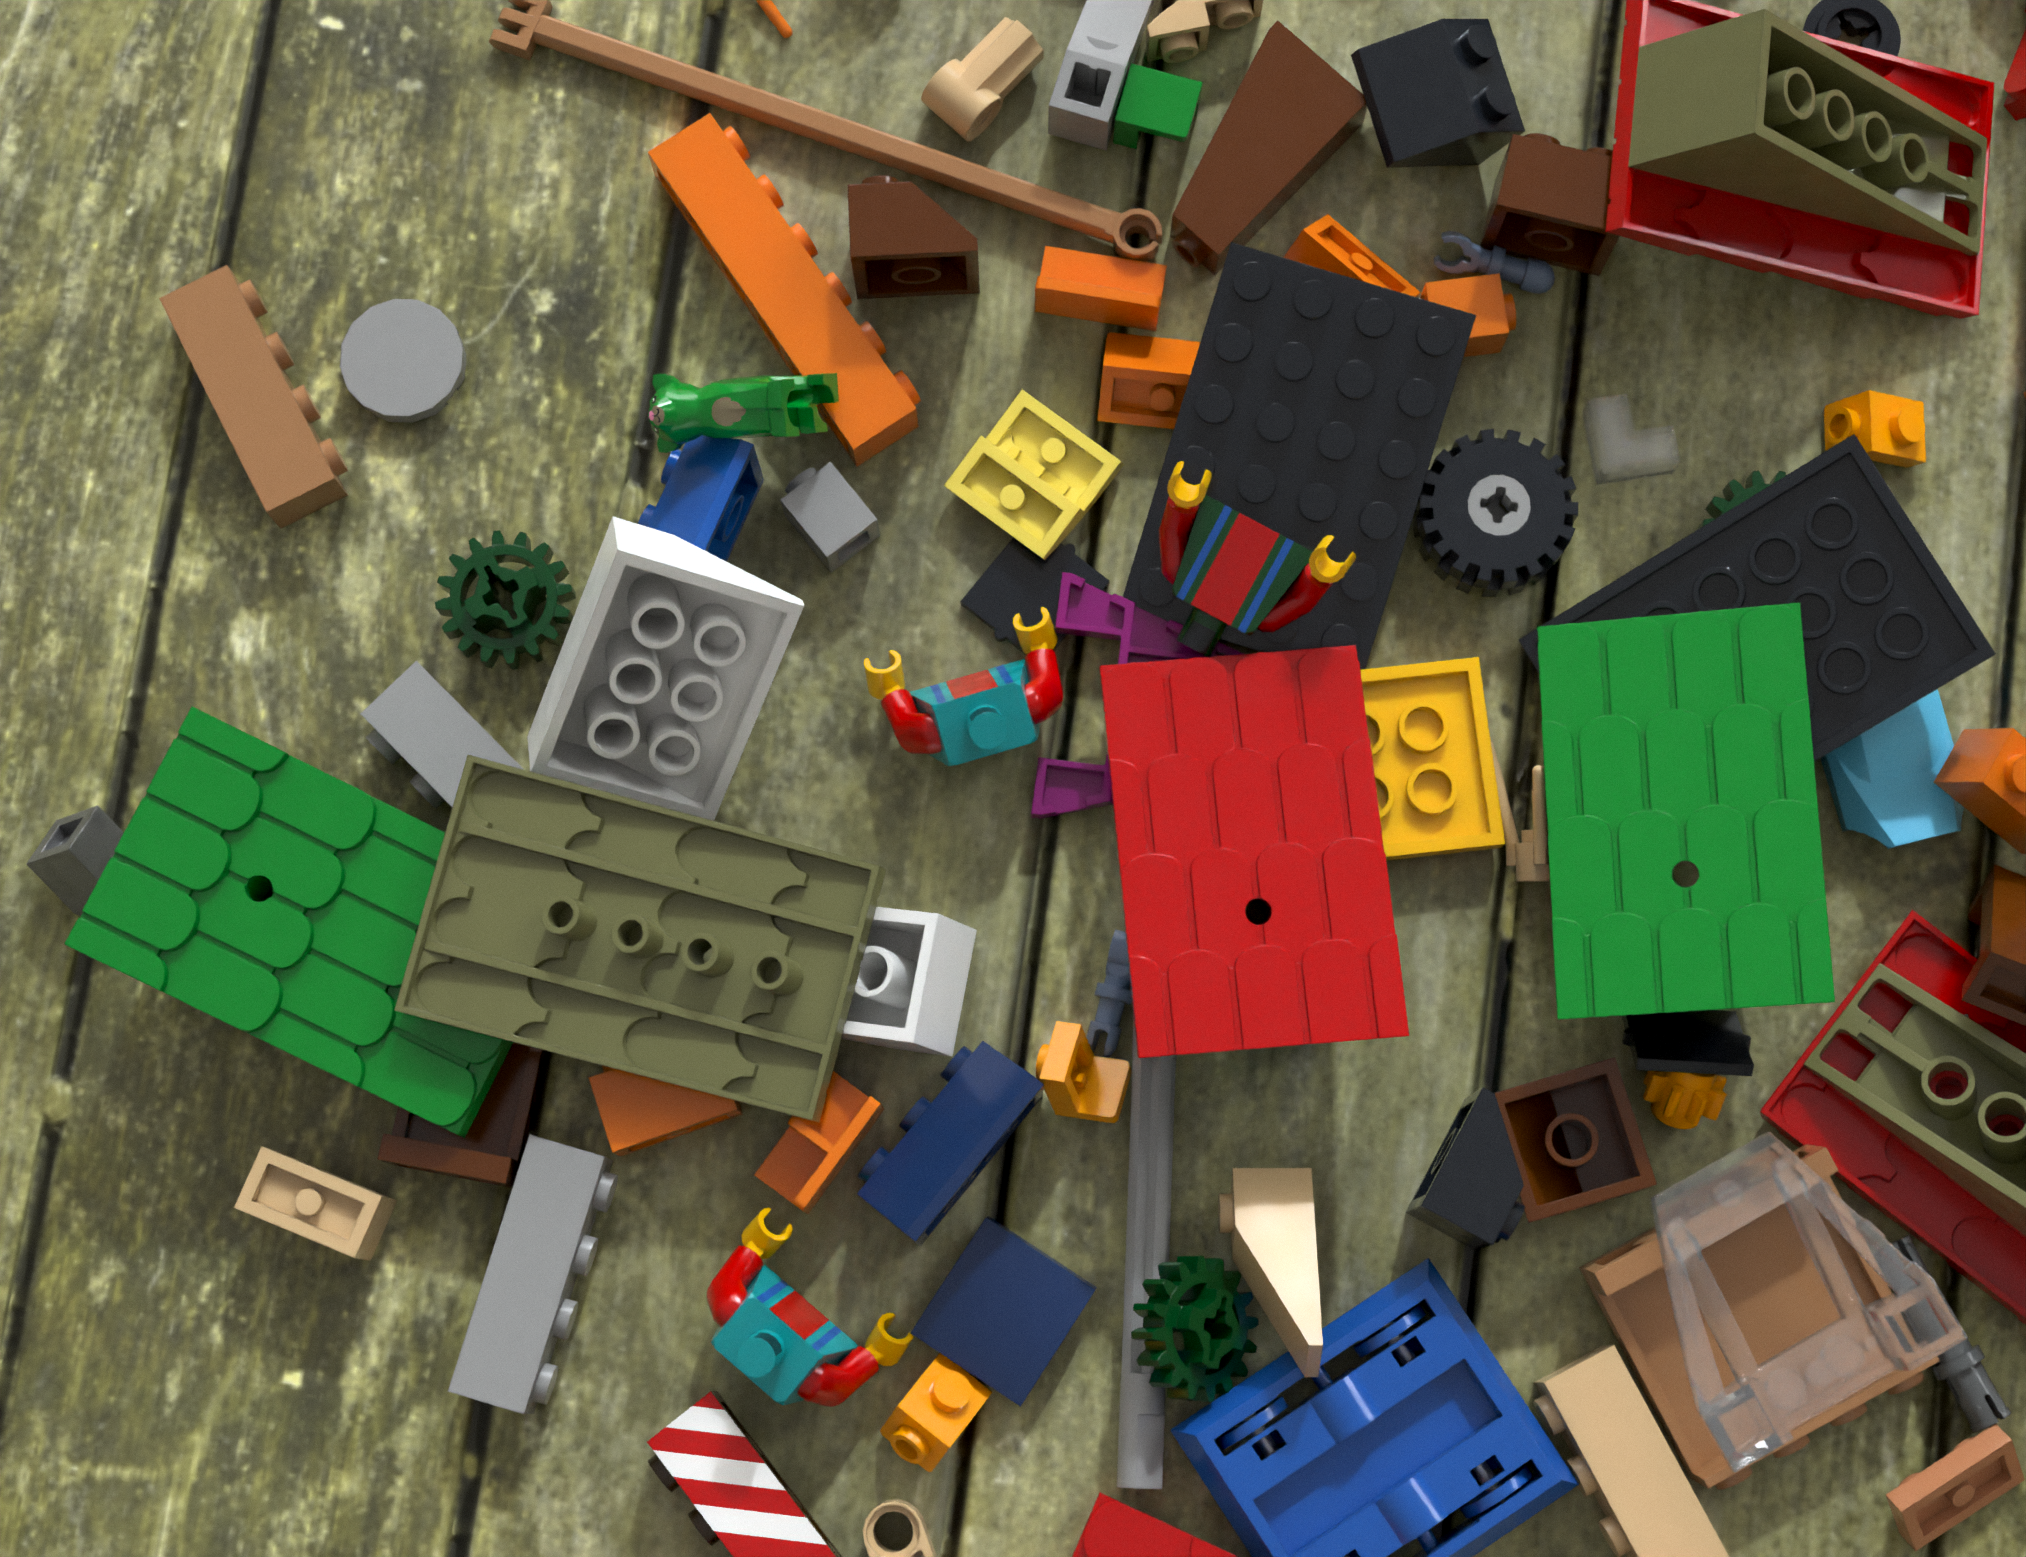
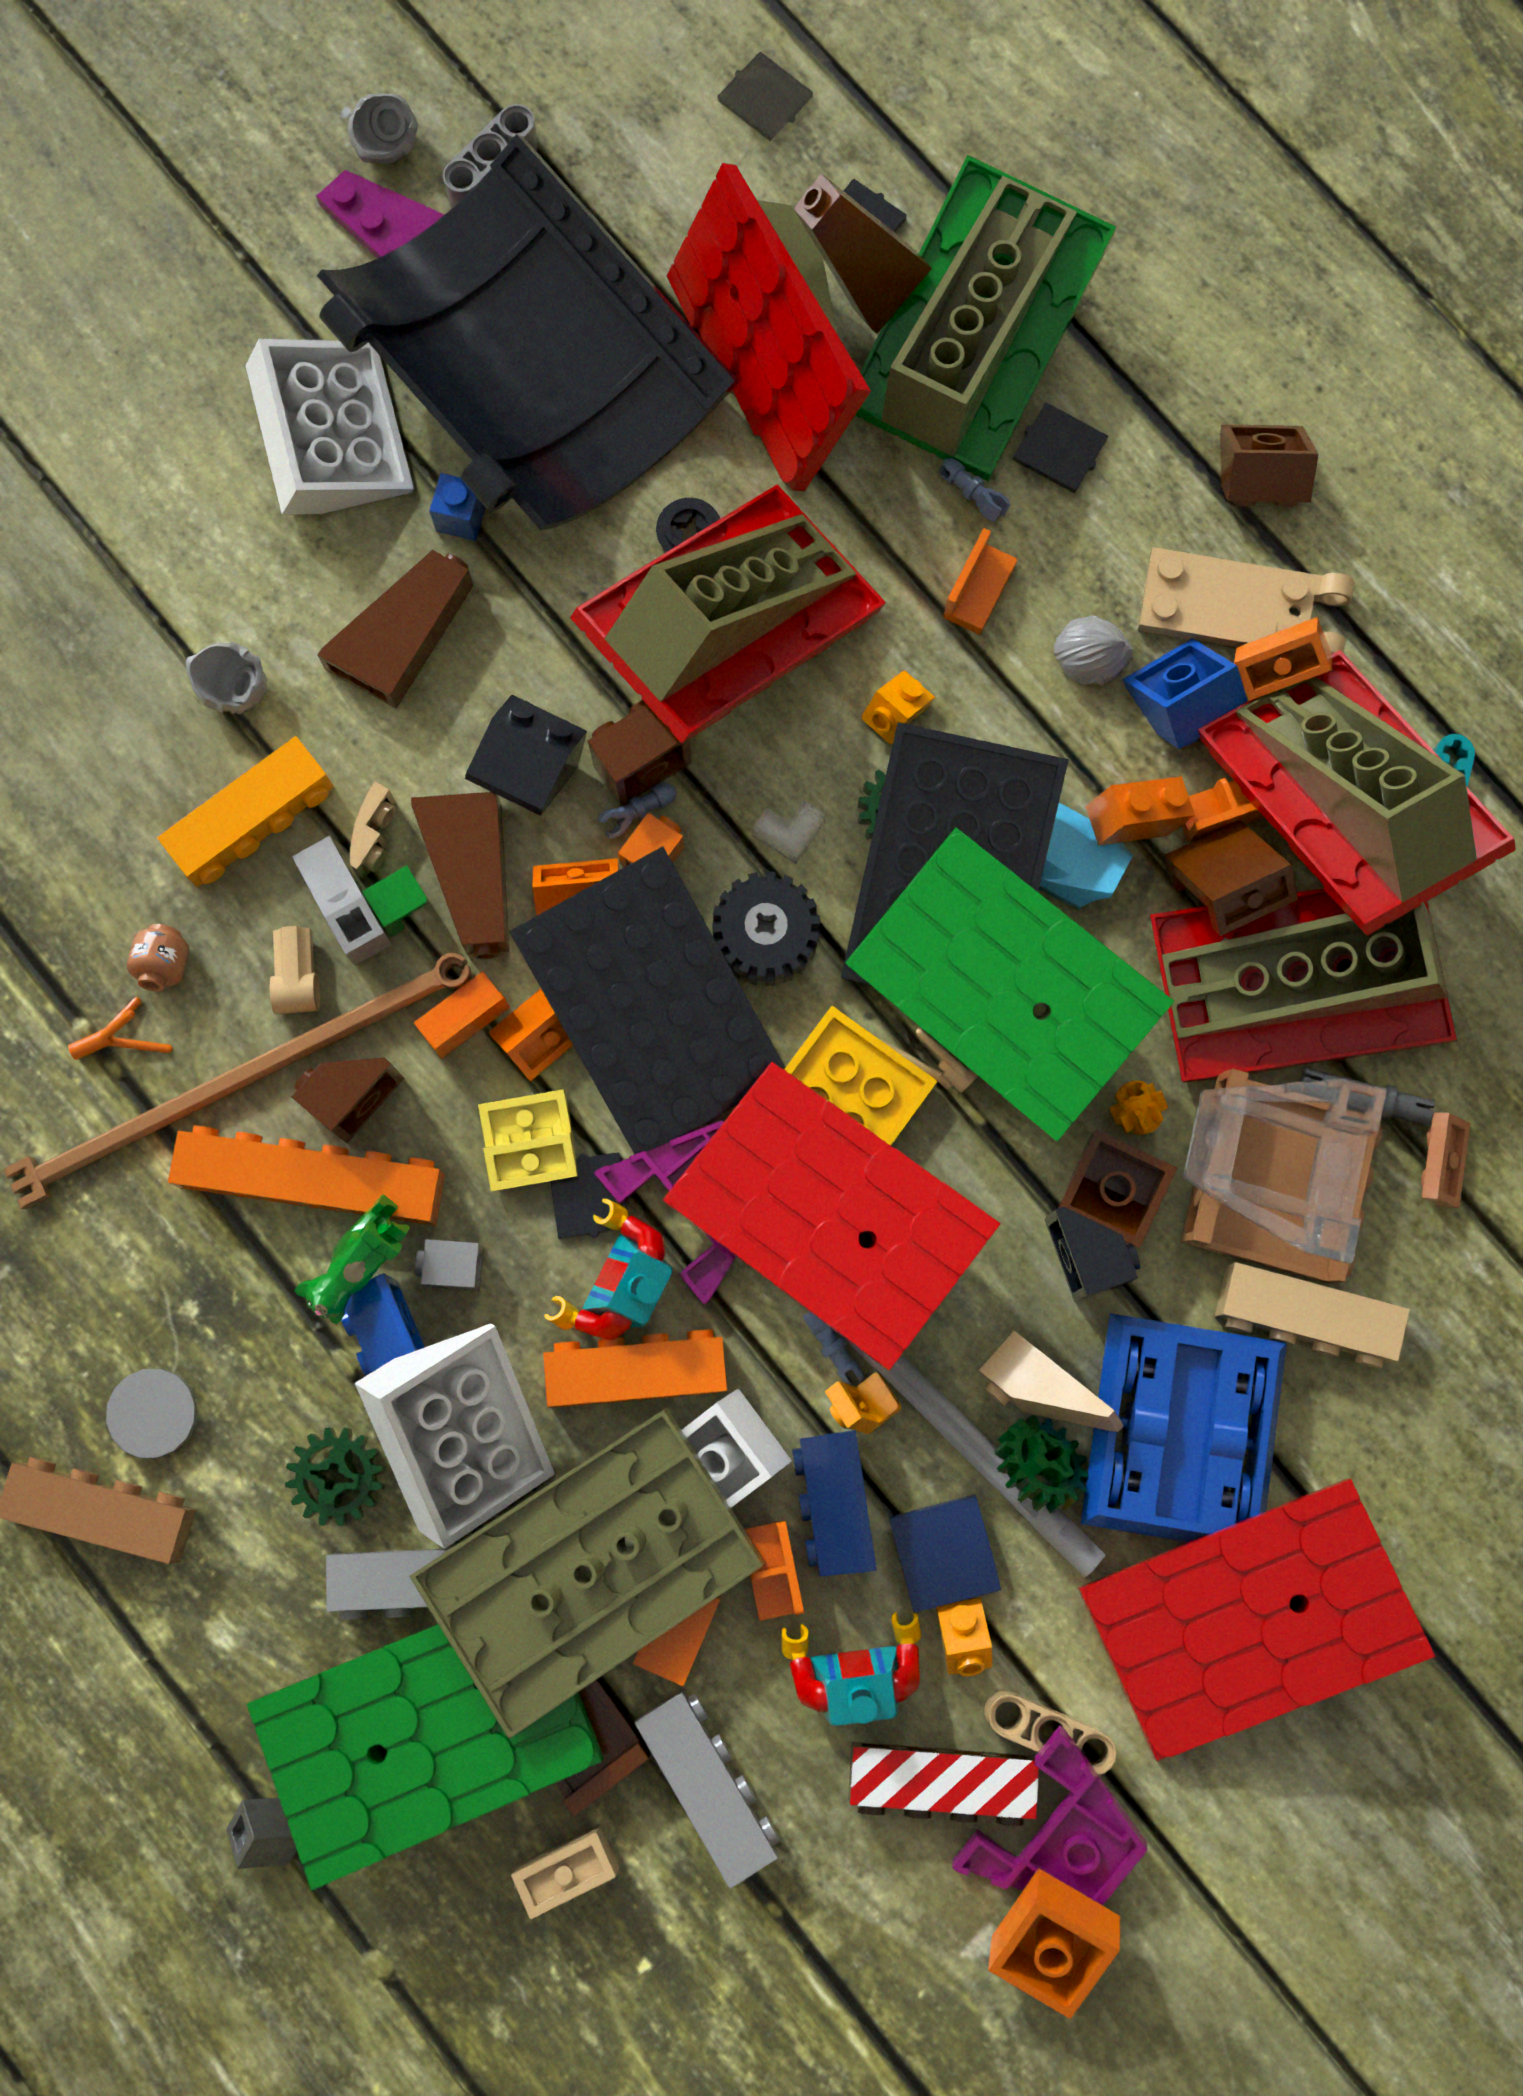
camera: 50 degrees left, 0 degrees up
torso [1159,461,1356,657] -> none
black piece [1622,1010,1754,1076] -> none
none -> orange brick [543,1329,728,1408]

